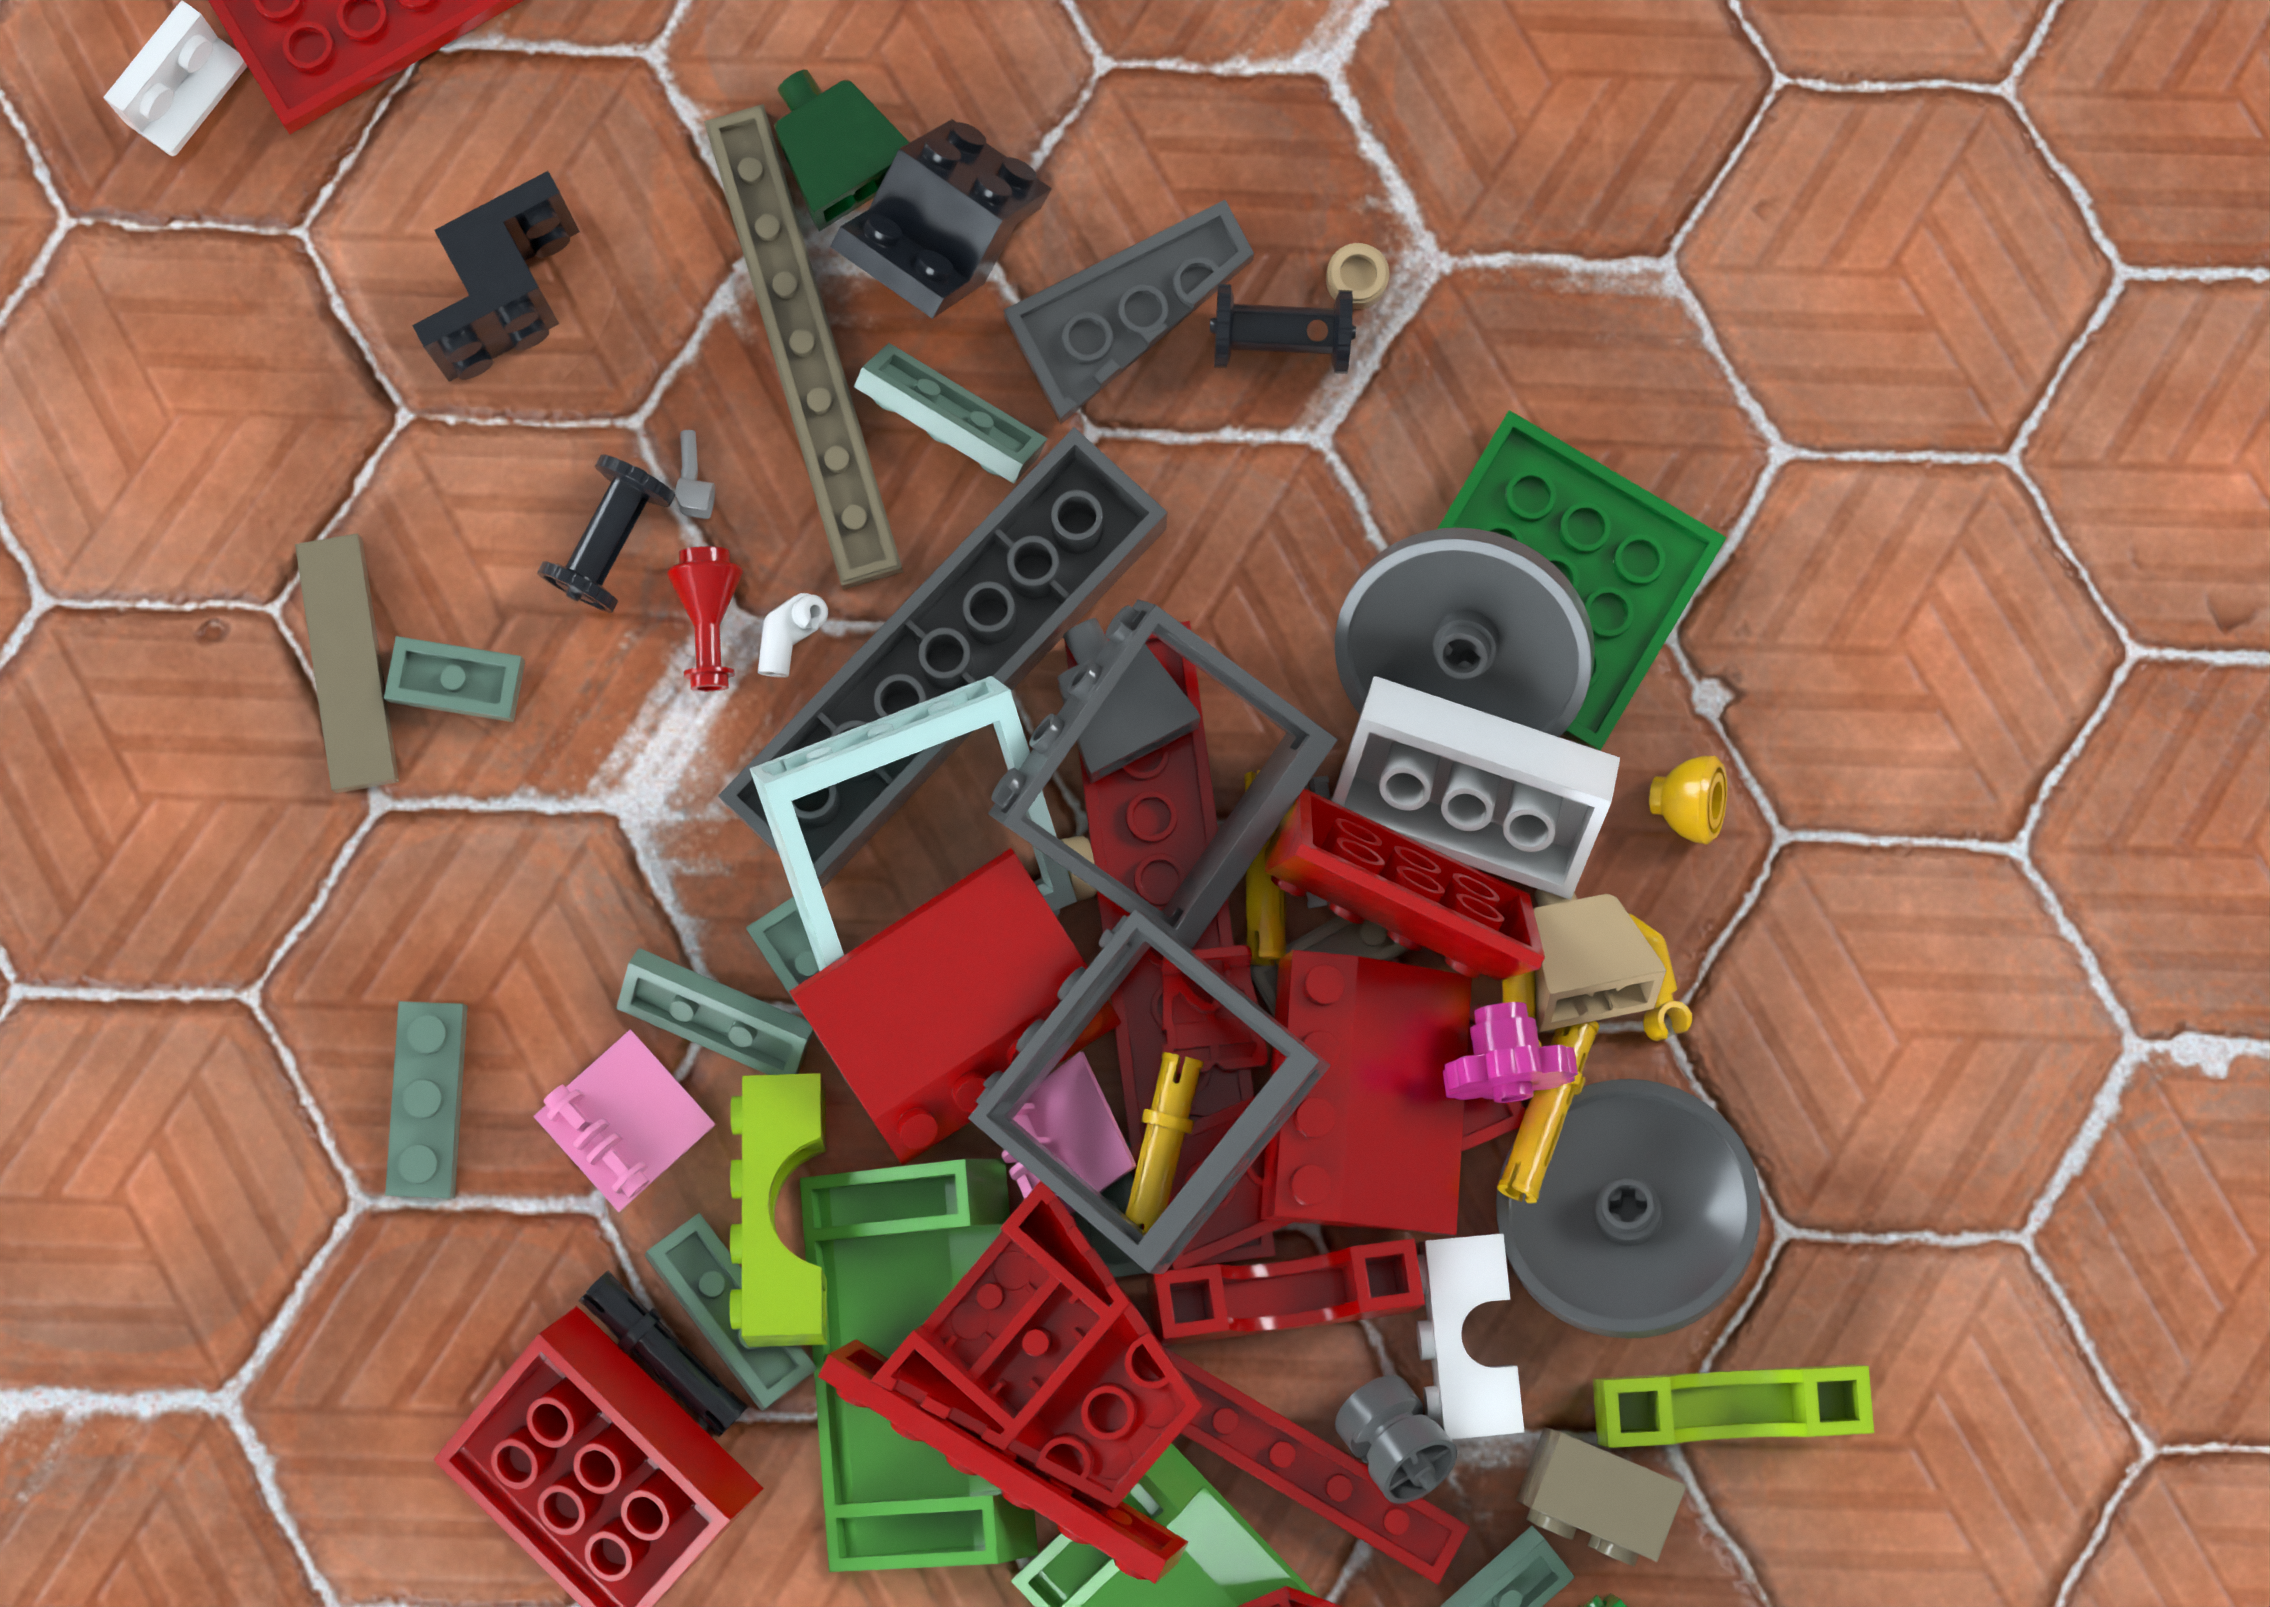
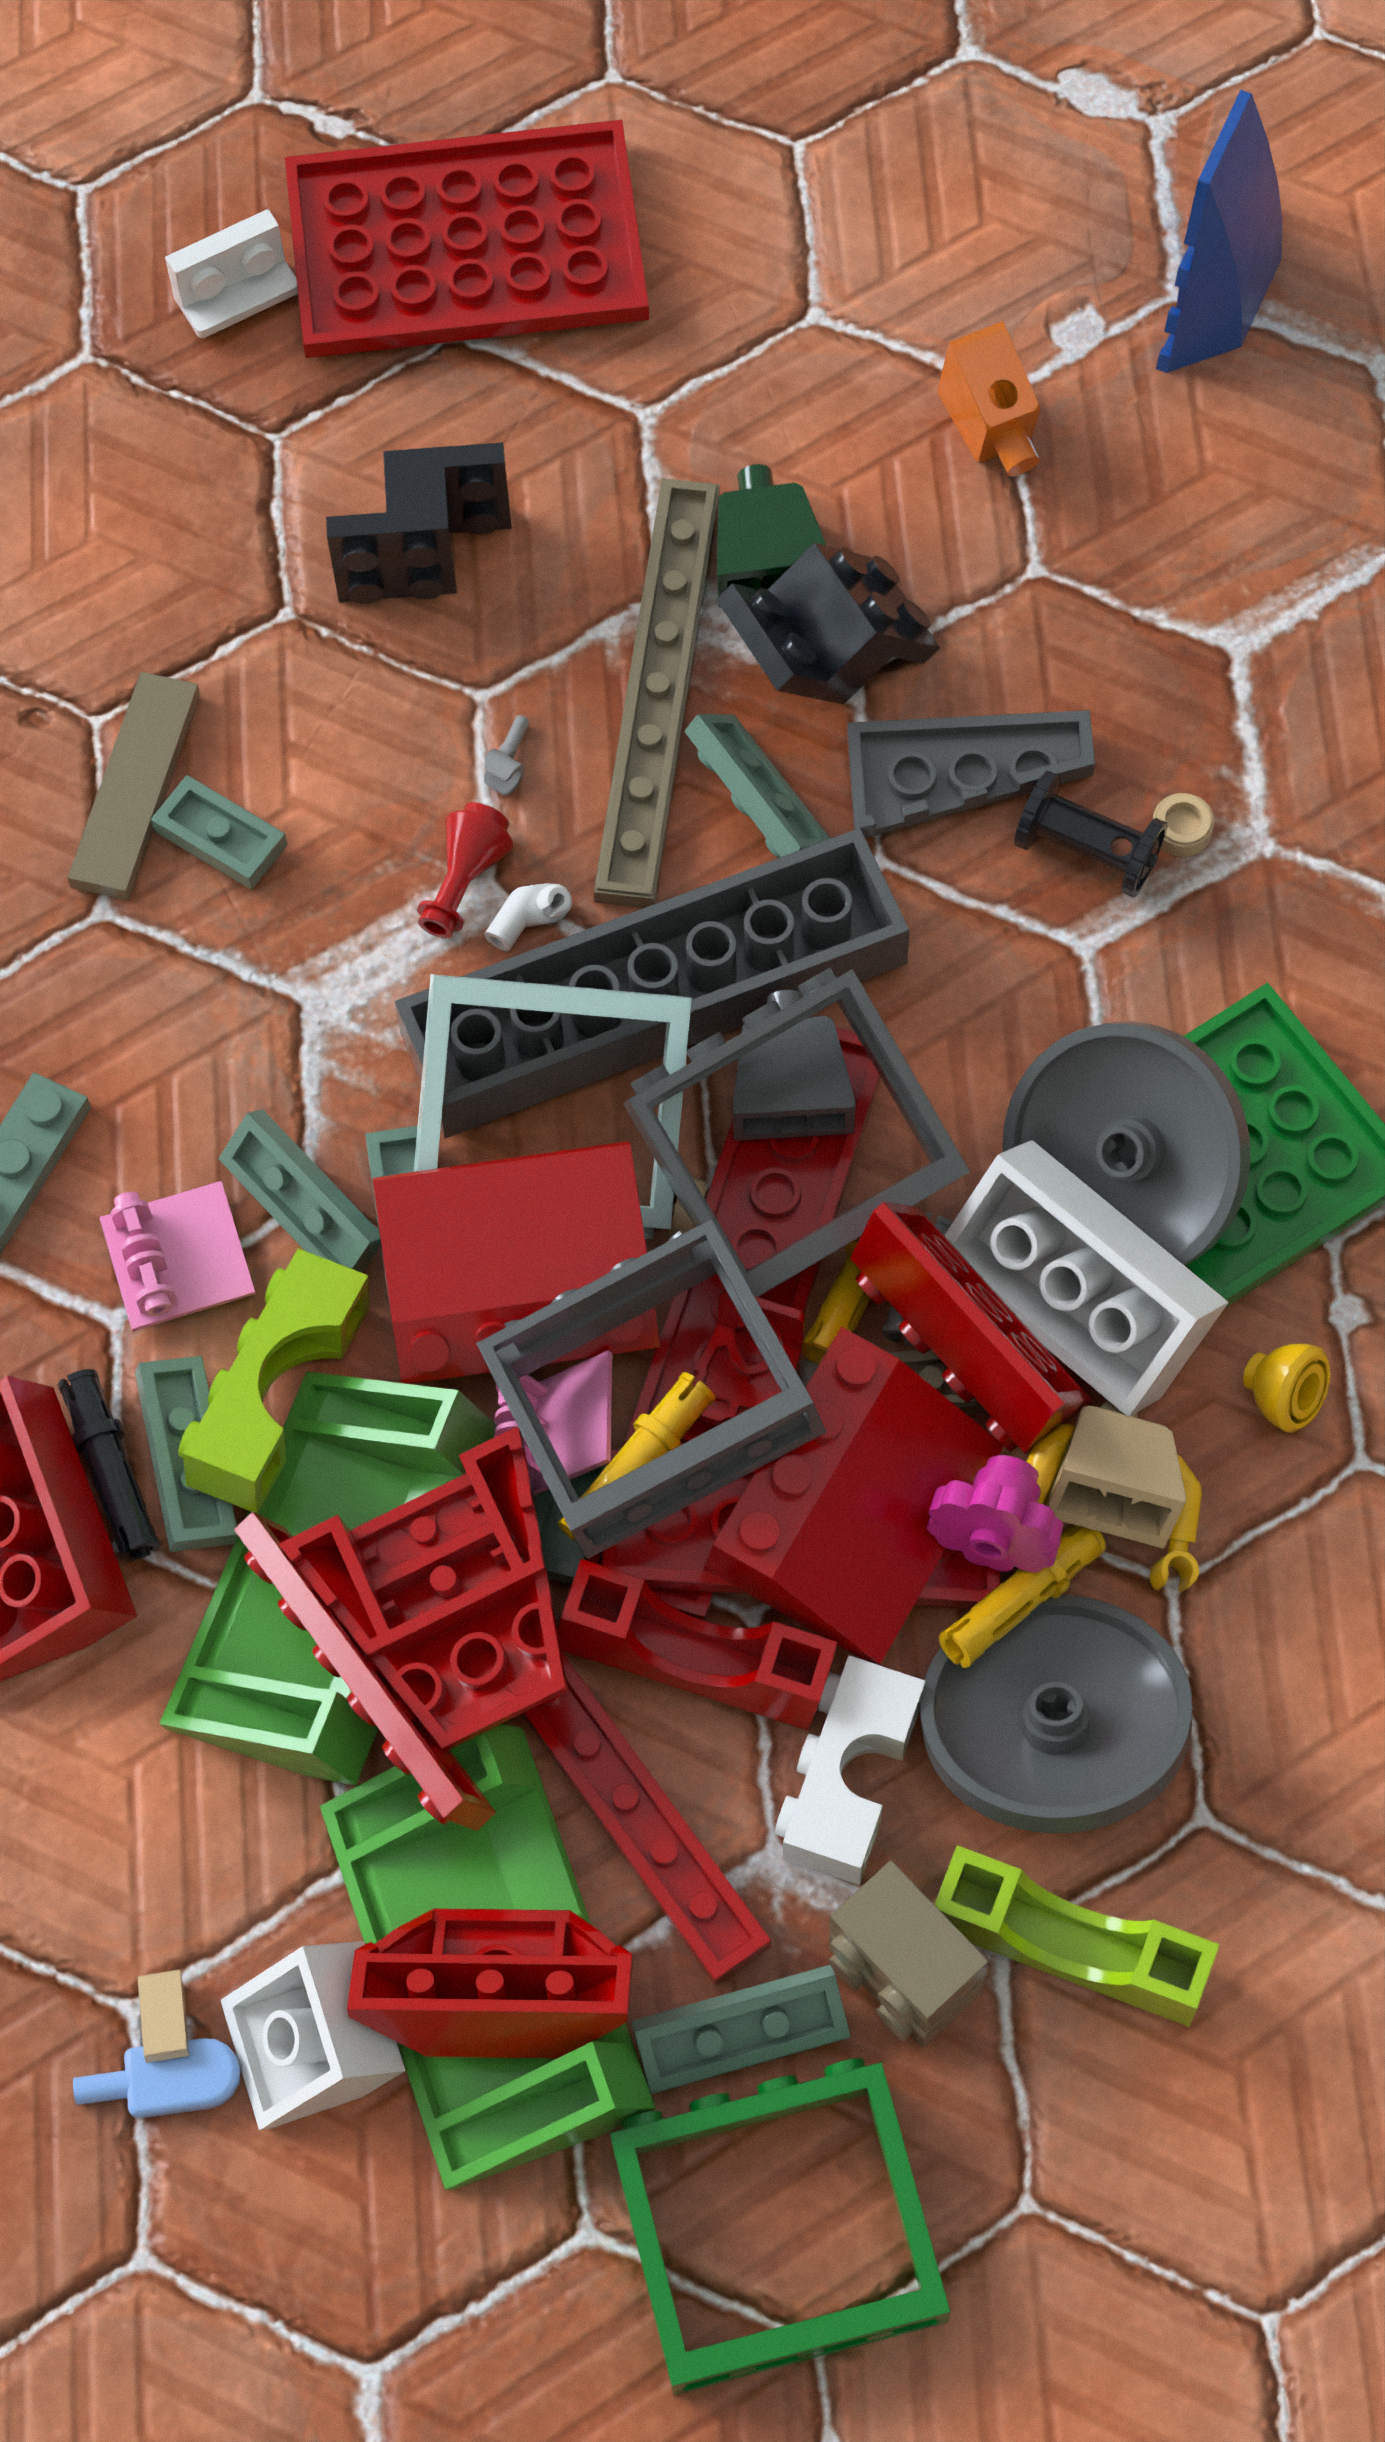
camera: 30 degrees right, 15 degrees down
black hose [537,454,676,613] -> none
dark grey wheel [1335,1375,1457,1504] -> none

